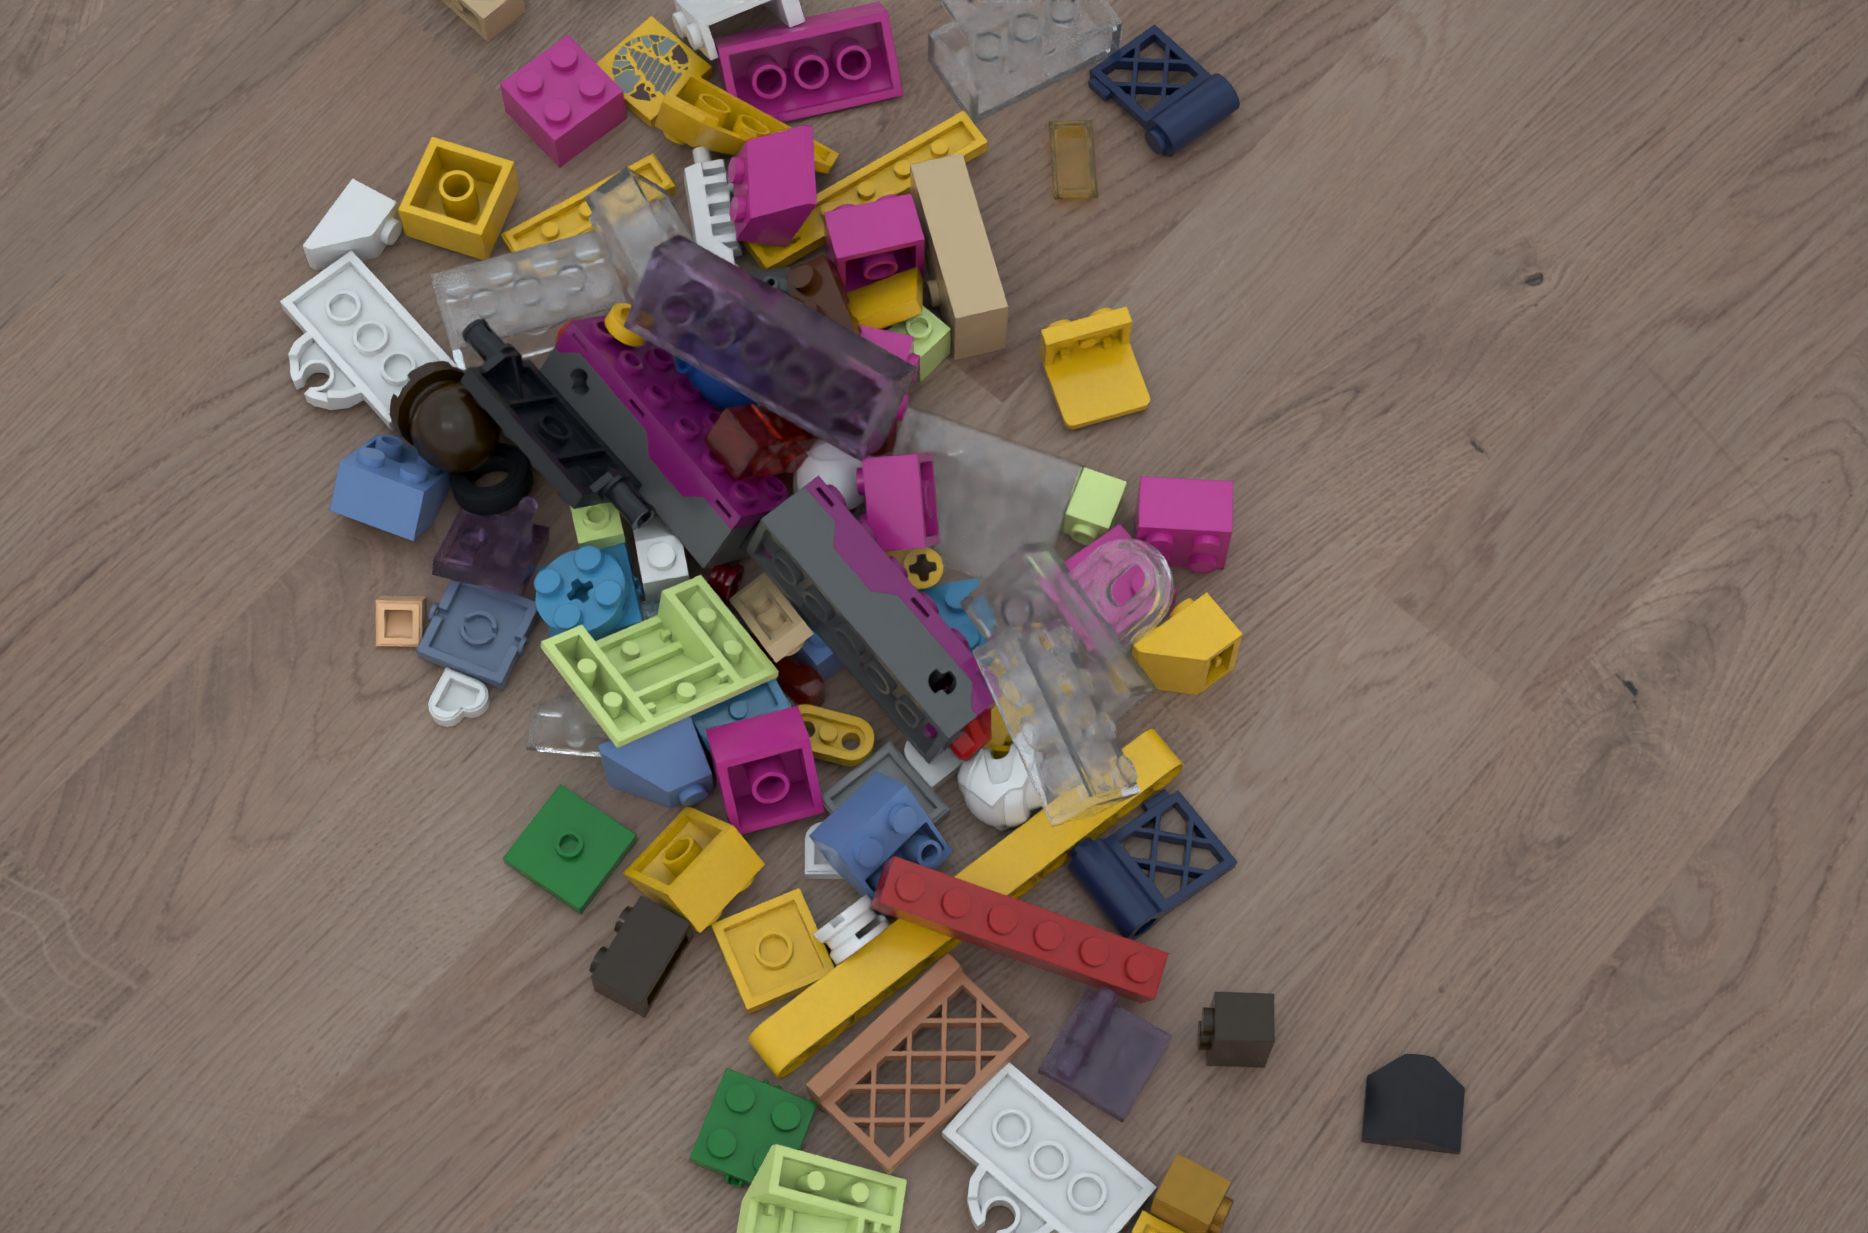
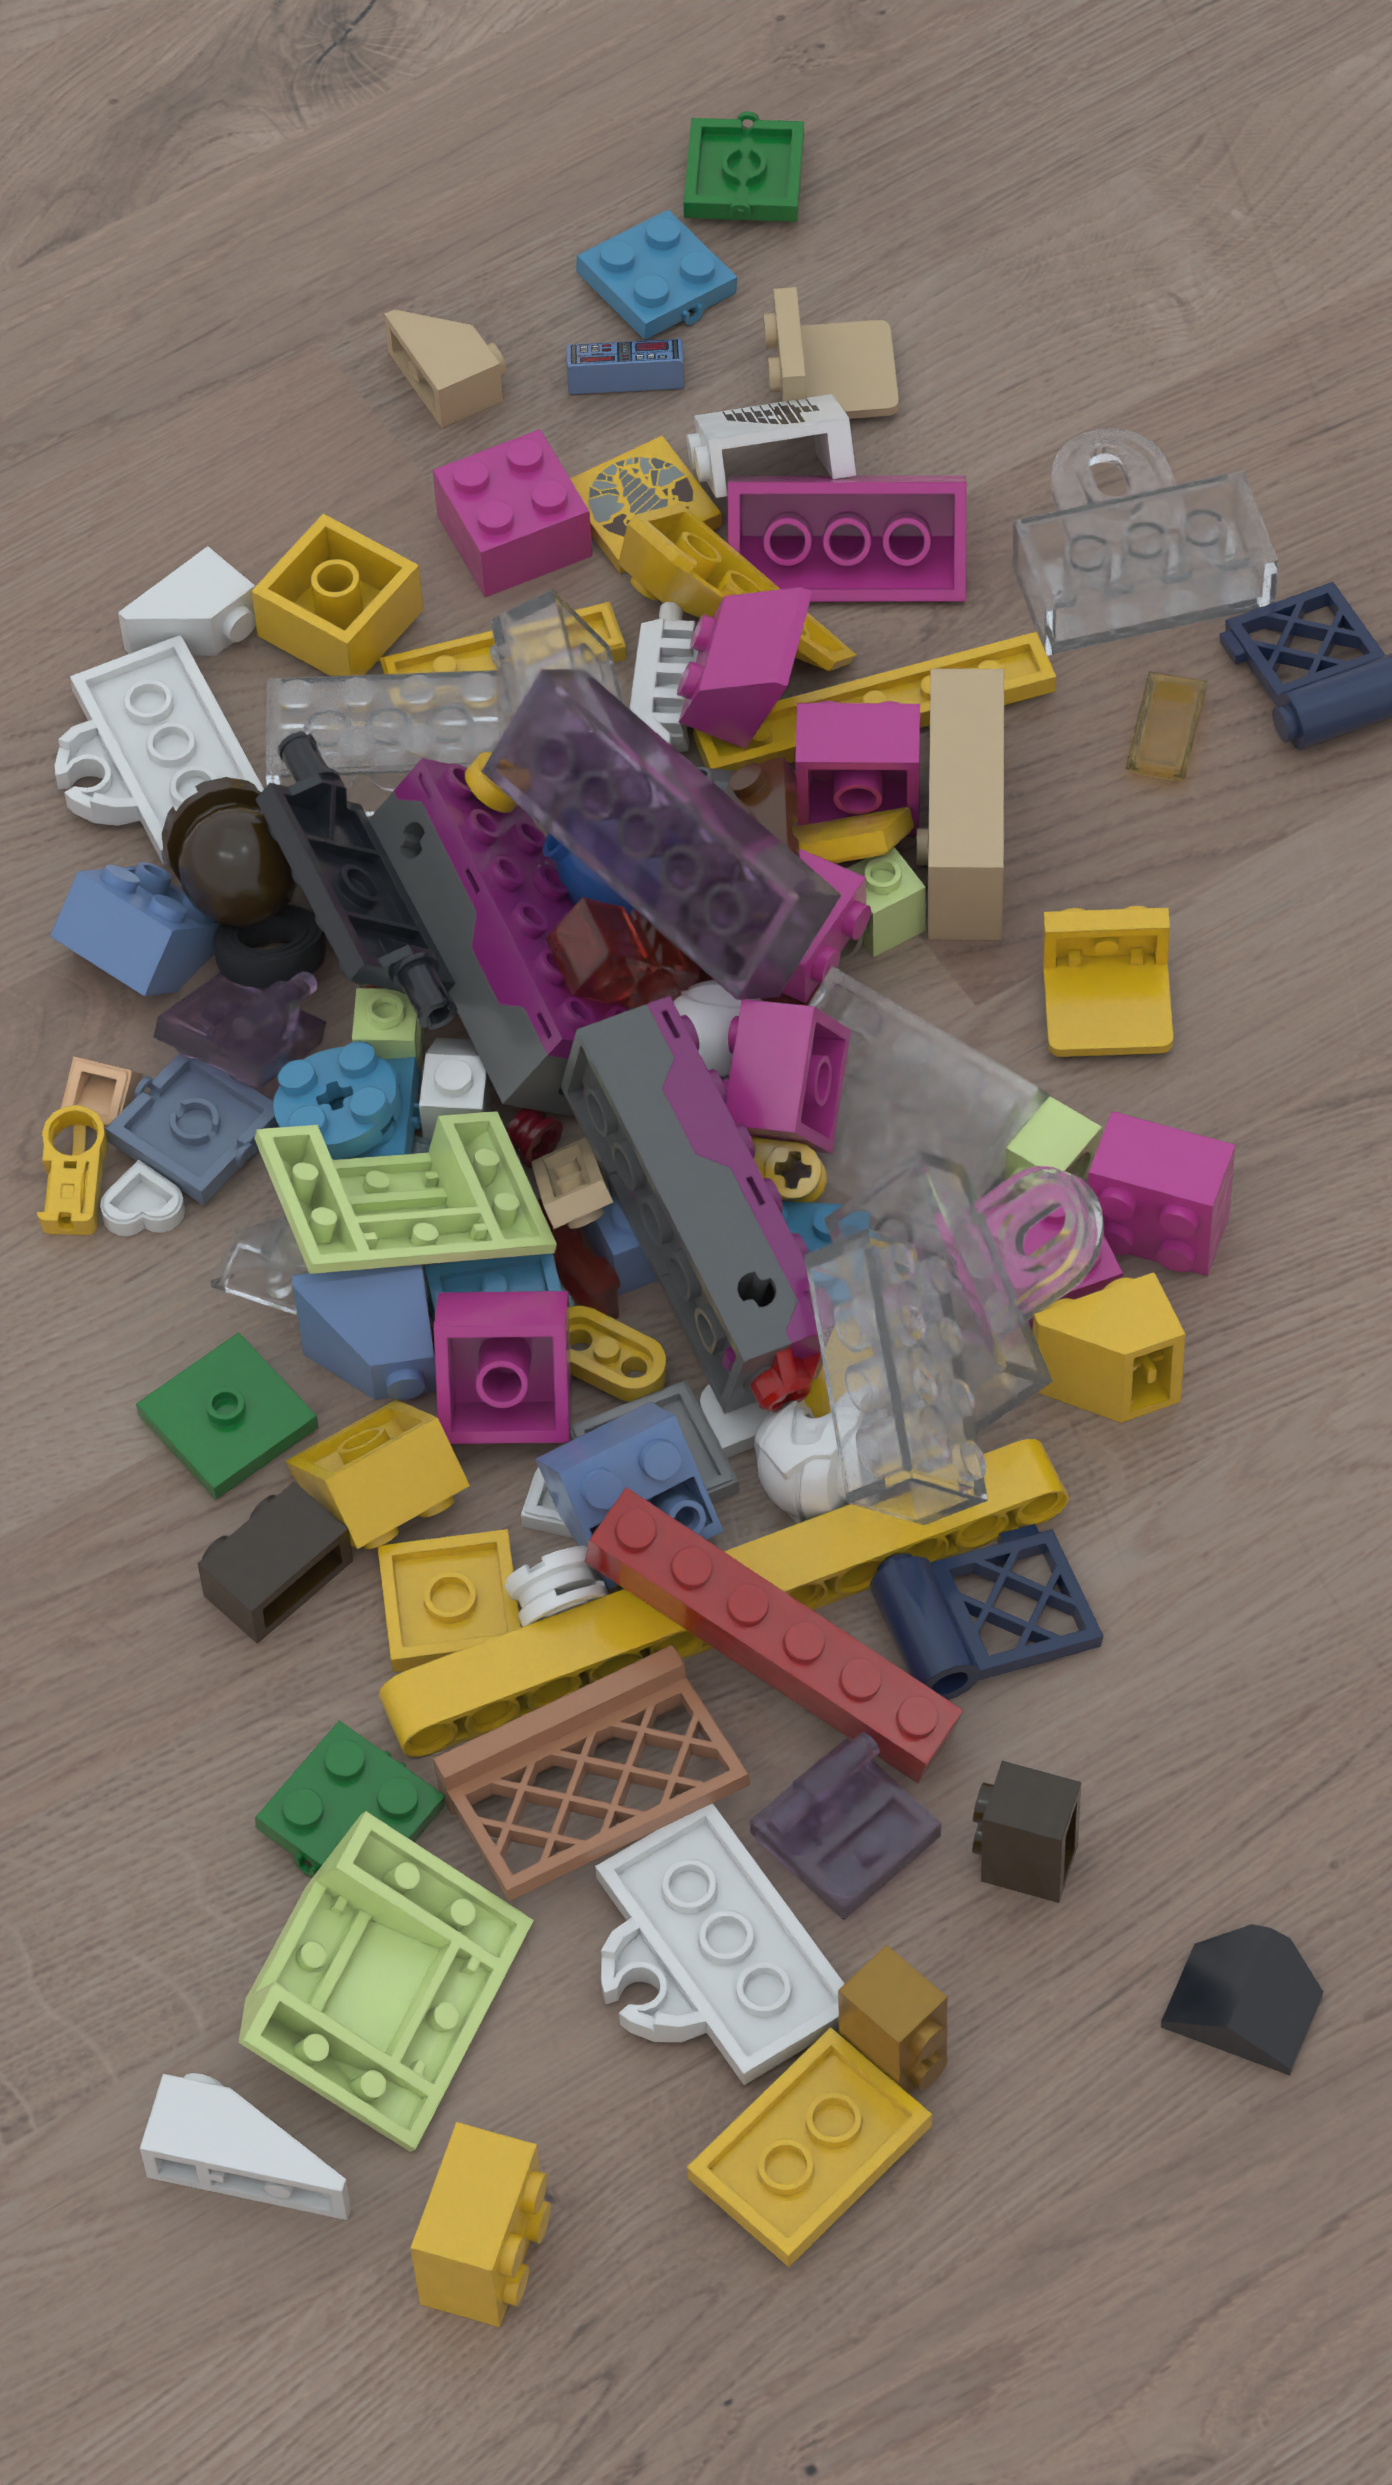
camera: 20 degrees right, 10 degrees down
none -> yellow piece [37,1105,109,1235]

